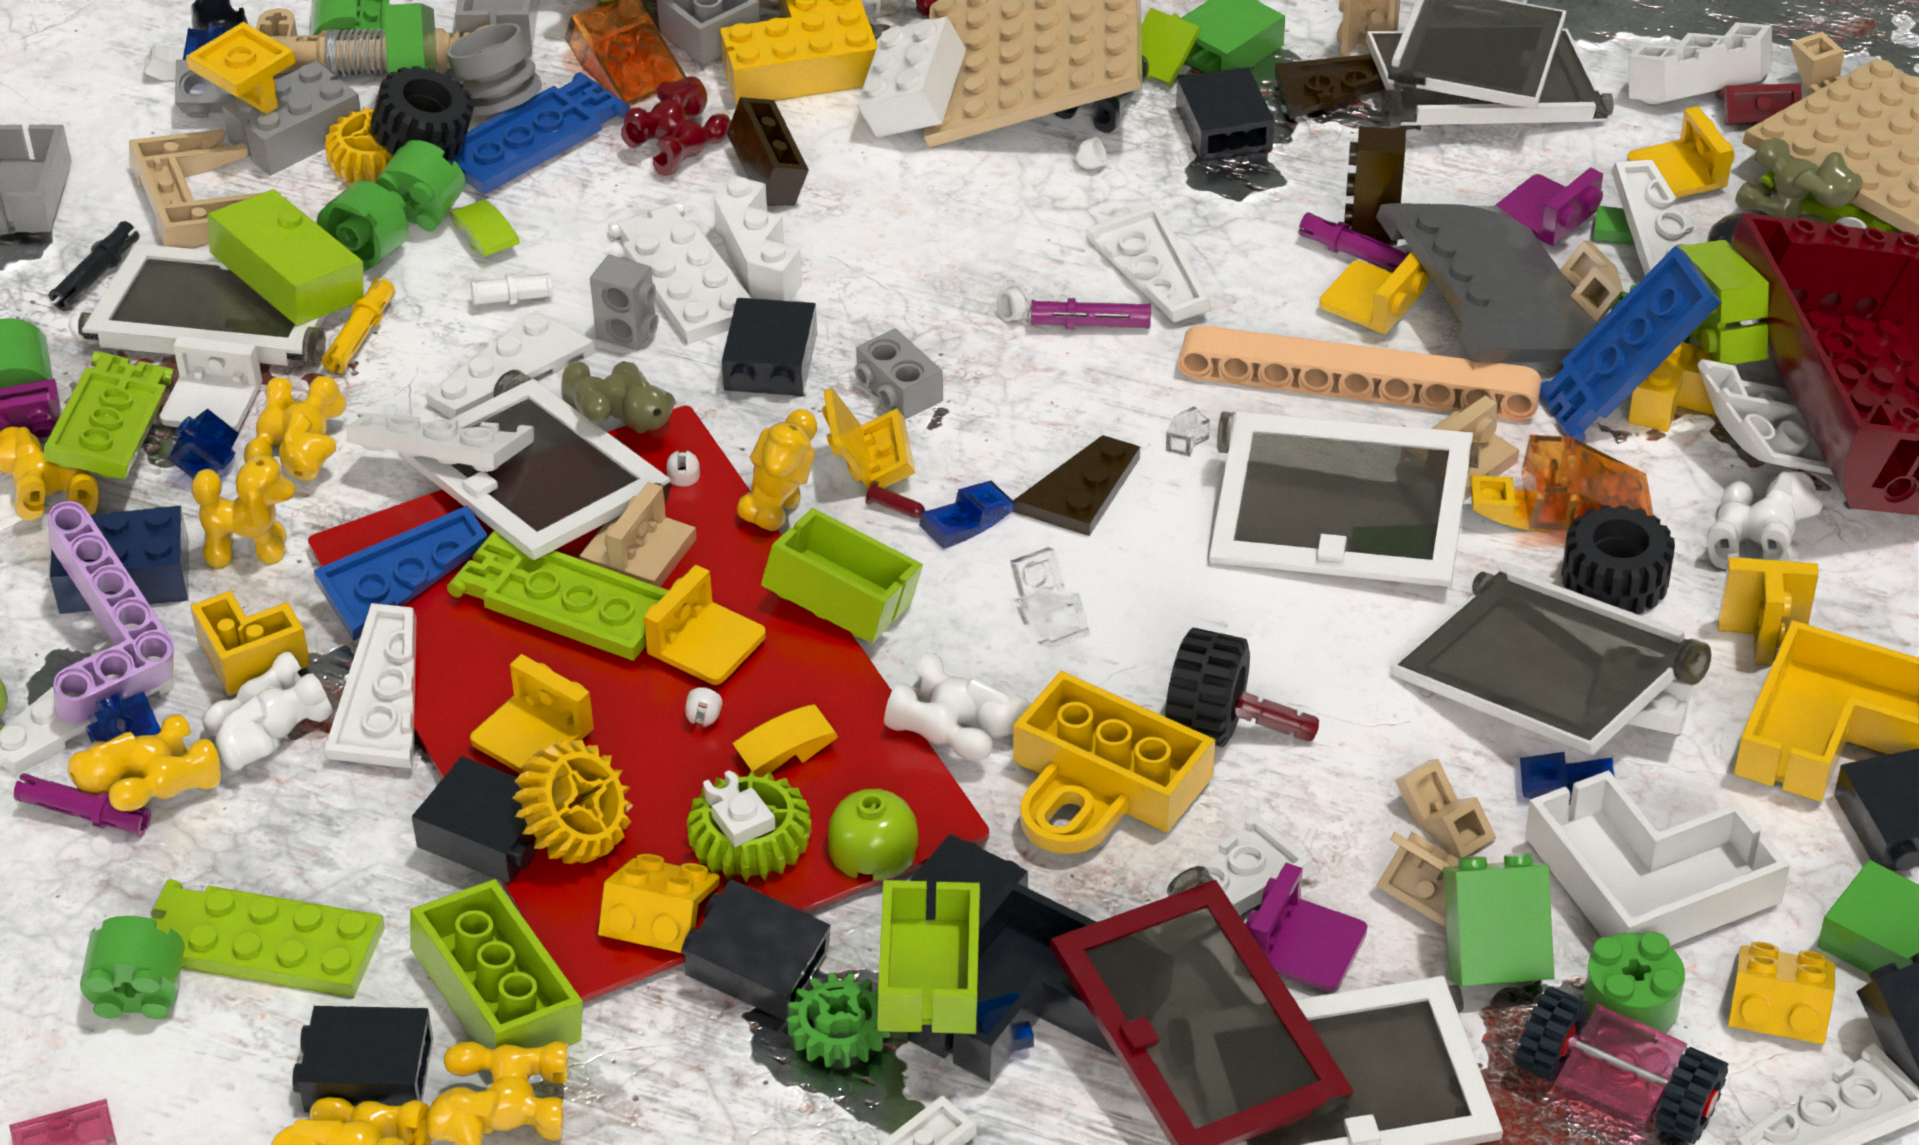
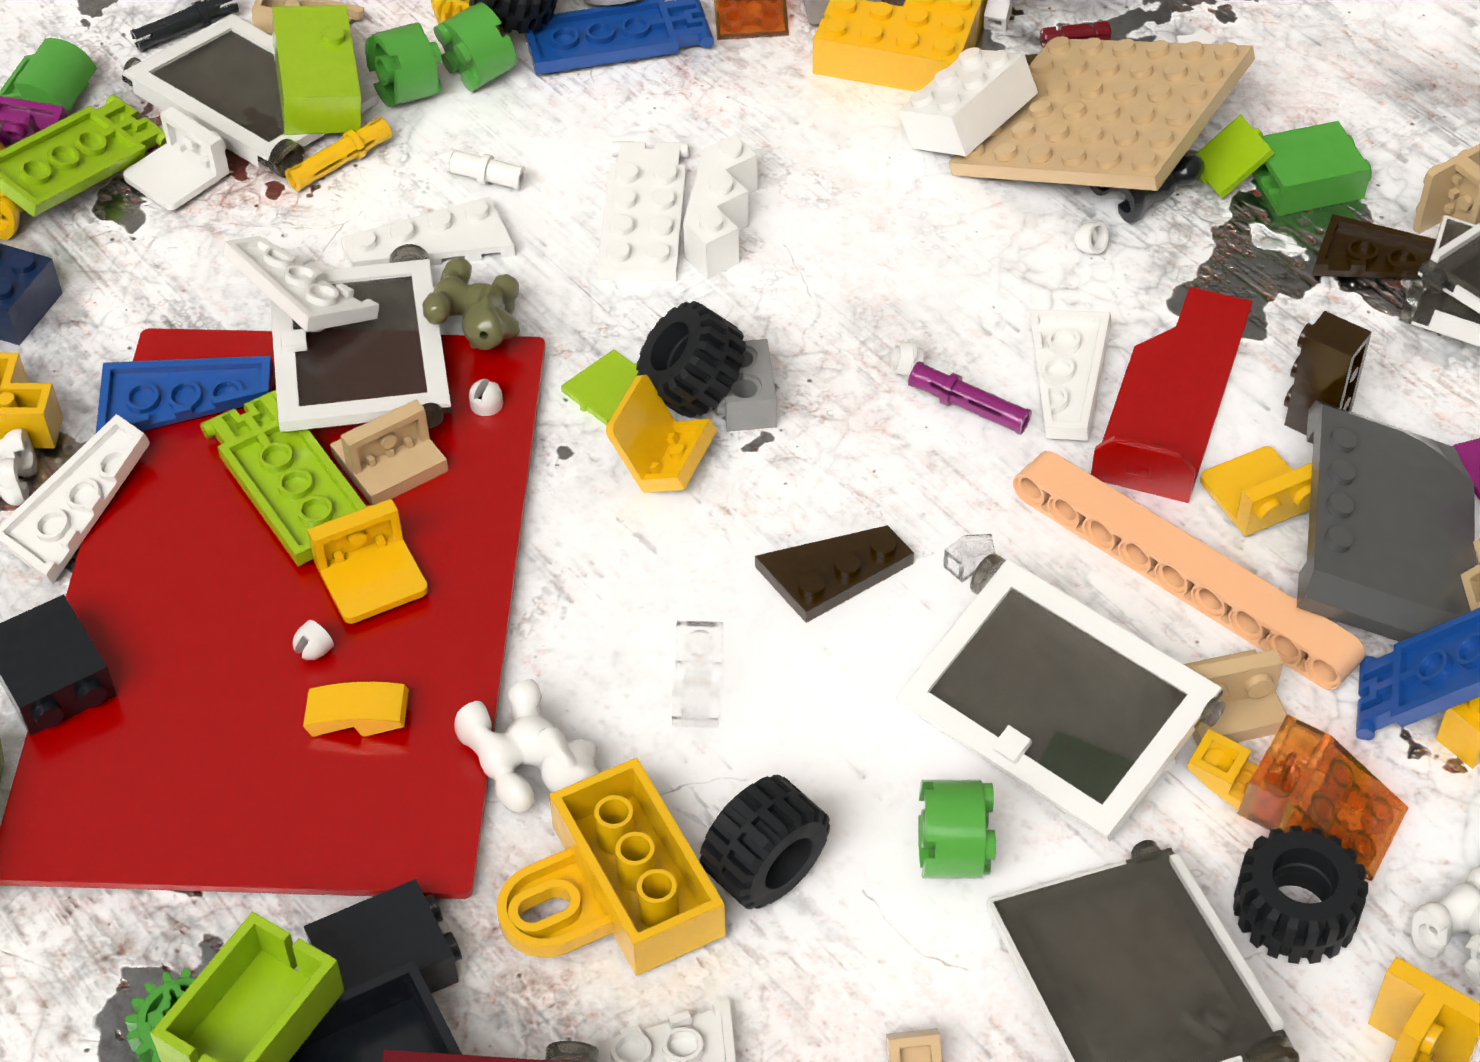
camera: 30 degrees right, 5 degrees up
clear blue brick [168,408,239,479] -> none
yellow animal [191,455,296,568] -> none
yellow animal [244,376,347,482] -> none
lime slope [450,199,520,256] -> none
yellow bracket [470,654,594,774] -> none
yellow gear [512,740,633,864] -> none
light grey brick [590,254,659,351] -> none
yellow bracket [598,854,720,953] -> none
dark red animal [621,76,731,176] -> none
black brick [681,879,831,1021] -> none
lime gear [687,770,812,883] -> none
white plate [703,771,776,847] -> none
black brick [721,298,817,396] -> none
dark brown brick [727,97,809,206] -> none
yellow animal [737,409,817,531] -> none
lime piece [761,508,924,643] -> none
lime cylinder [828,789,919,880] -> none
dark red piece [865,481,925,518] -> none
clear blue slope [919,480,1016,549] -> none
black brick [1176,67,1274,161] -> none
dark red axle [1233,692,1319,742] -> none
magenta pin [1298,212,1411,272] -> none
none -> lime piece [561,349,638,426]
none -> black tyre [636,301,746,418]
none -> bright green brick [918,780,996,878]
none -> red piece [1091,287,1253,503]

